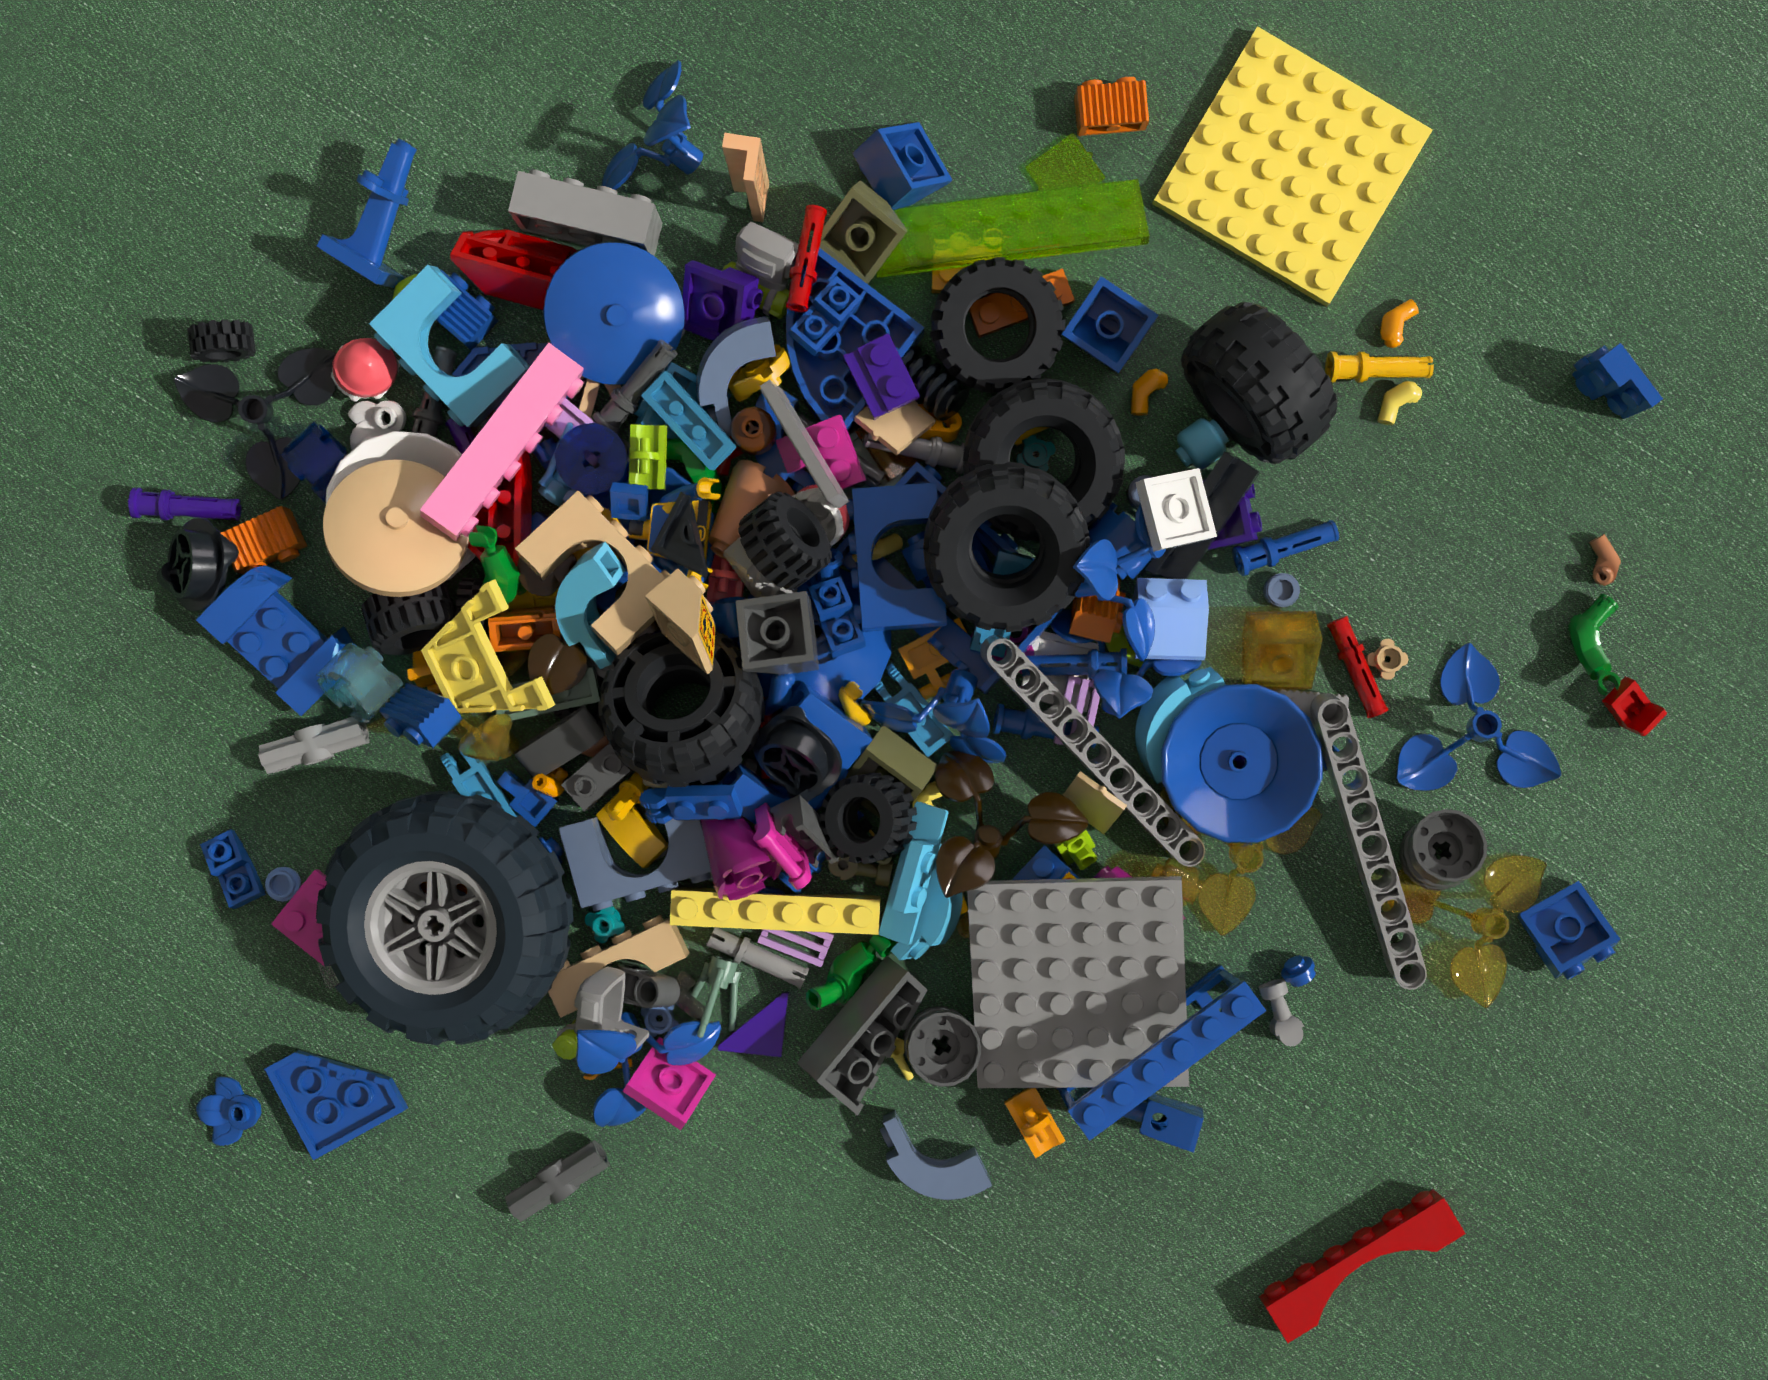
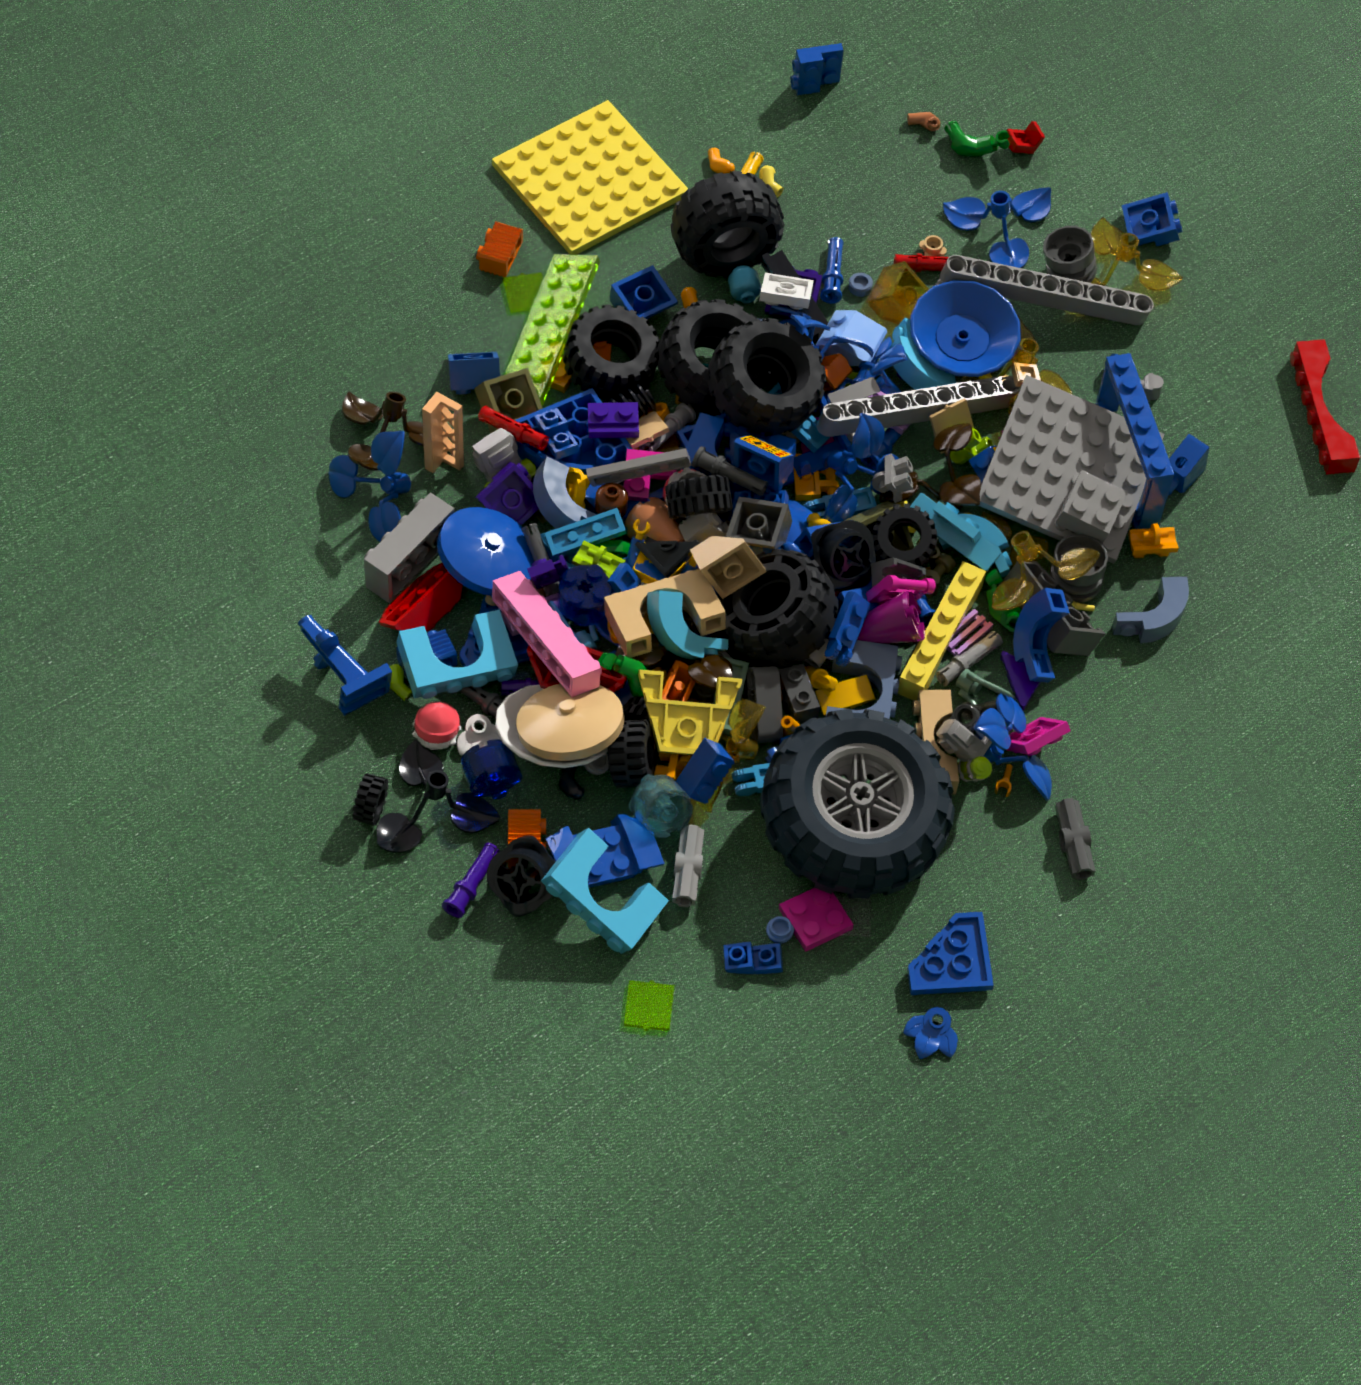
camera: 65 degrees left, 30 degrees down
none -> dark brown plant [342,391,449,471]
none -> dark purple plate [527,555,572,589]
none -> medium azure arch [541,828,669,954]
none -> clear neon green piece [624,980,675,1031]
none -> dark grey pin [692,446,768,496]
none -> blue slope [734,435,794,492]
none -> light grey slope [827,377,880,404]
none -> light grey hips [872,454,913,503]
none -> clear yellow plant [991,531,1100,610]
none -> tan tile [1011,362,1041,387]
none -> blue arch [1013,588,1070,683]
none -> light grey brick [1055,470,1128,544]

